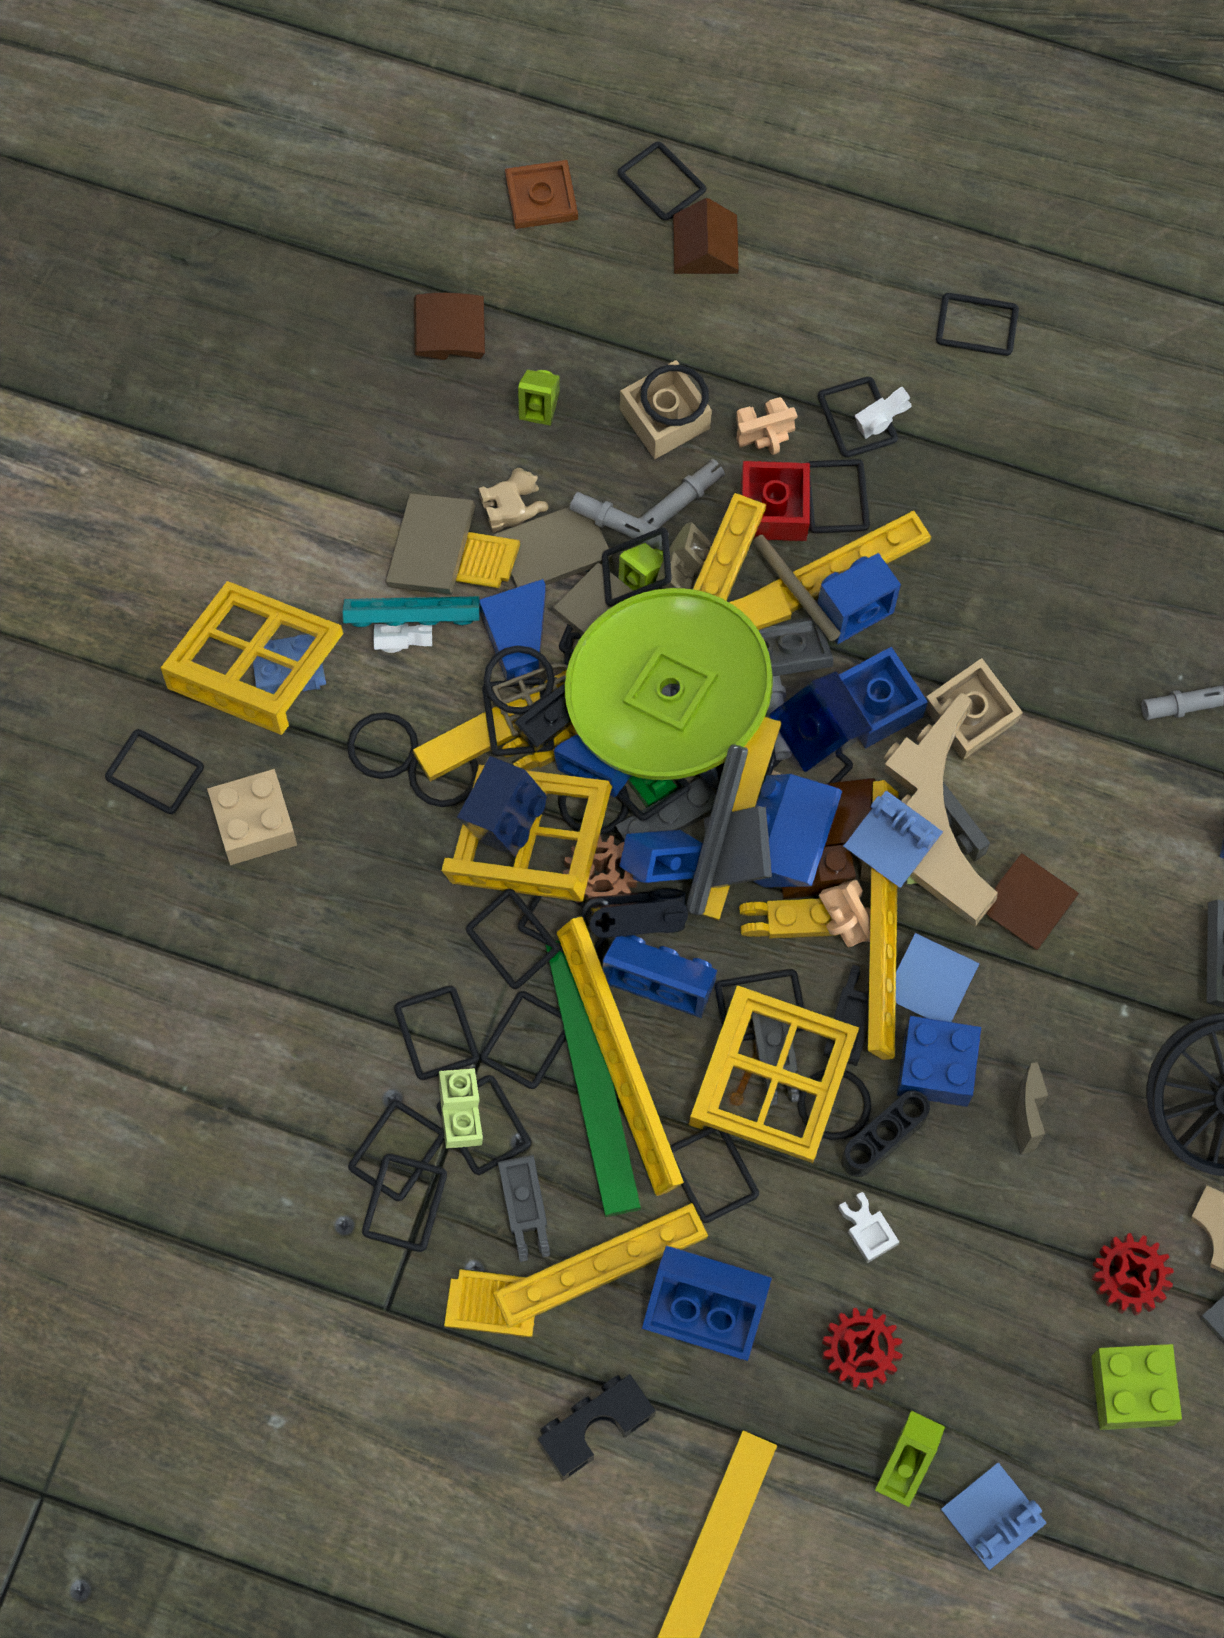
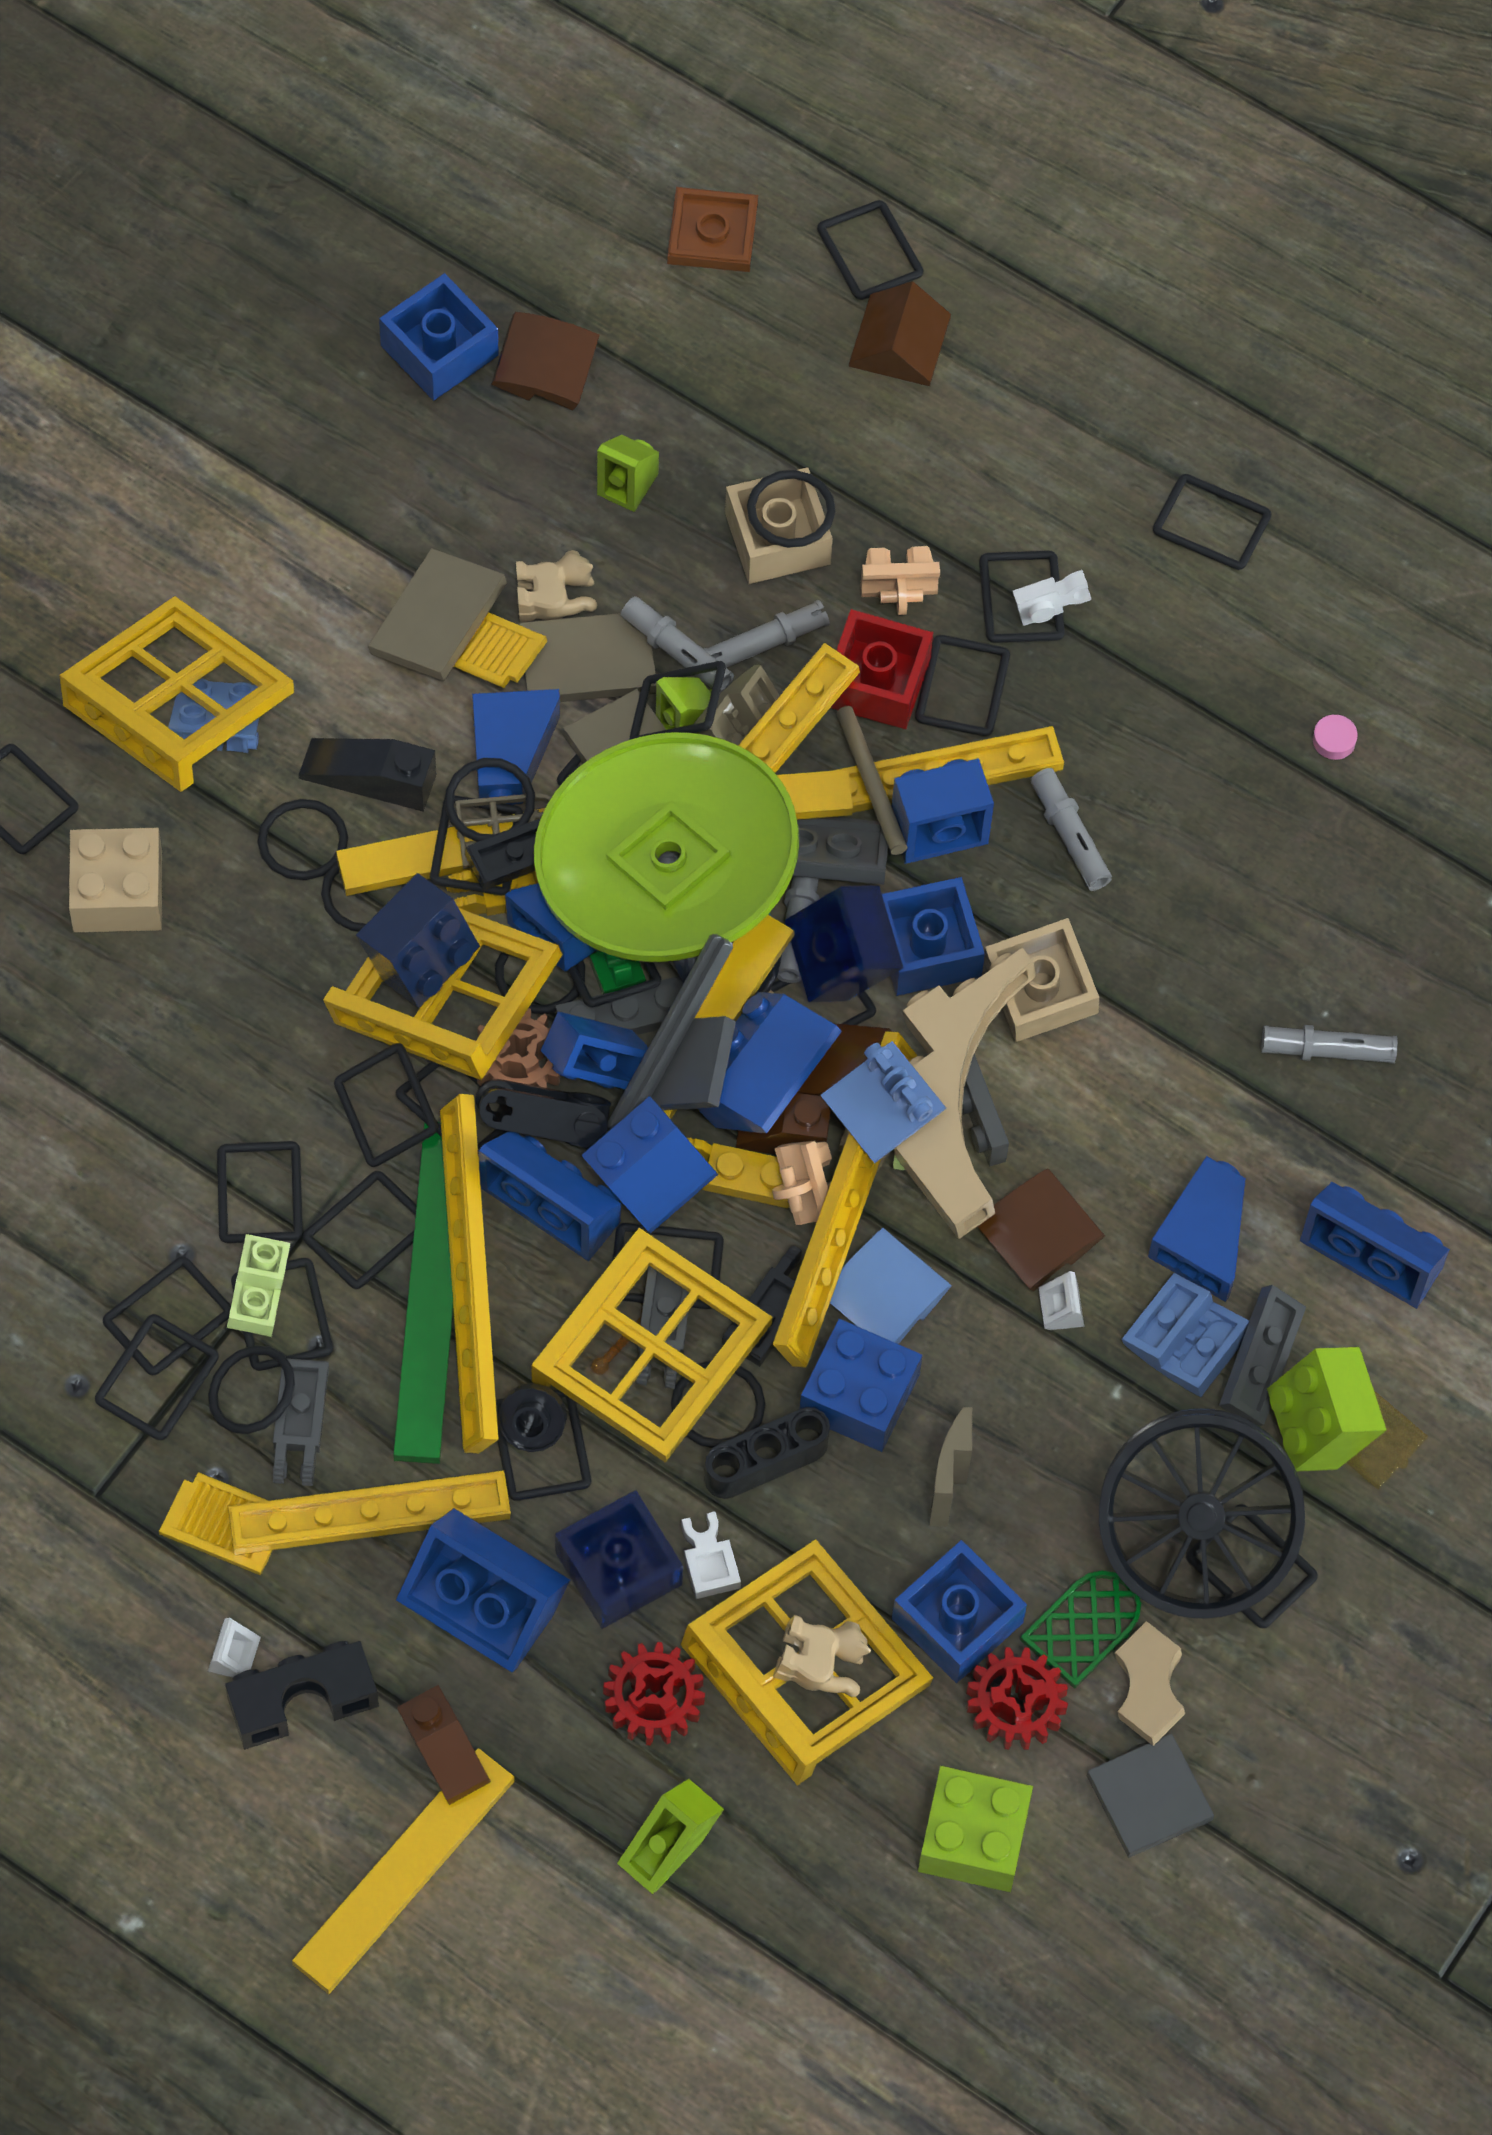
camera: 15 degrees right, 5 degrees down
teal plate [343,596,480,627] -> none
white plate [374,623,432,653] -> none
medium blue hinge [941,1463,1046,1570] -> none
none -> black piece [208,1345,295,1434]
none -> white slope [208,1618,261,1678]
none -> black slope [299,738,436,812]
none -> blue brick [379,273,499,401]
none -> reddish brown slope [397,1685,491,1805]
none -> black plate [498,1383,567,1452]
none -> clear blue brick [555,1490,683,1629]
none -> blue slope [582,1096,718,1234]
none -> yellow window [681,1539,933,1786]
none -> tan animal [773,1615,871,1697]
none -> blue brick [892,1540,1027,1684]
none -> green window [1020,1570,1141,1689]
none -> light grey pin [1031,768,1112,891]
none -> white slope [1038,1271,1084,1330]
none -> medium blue slope [1122,1273,1249,1397]
none -> blue slope [1148,1156,1246,1302]
none -> bright pink tile [1313,715,1357,760]

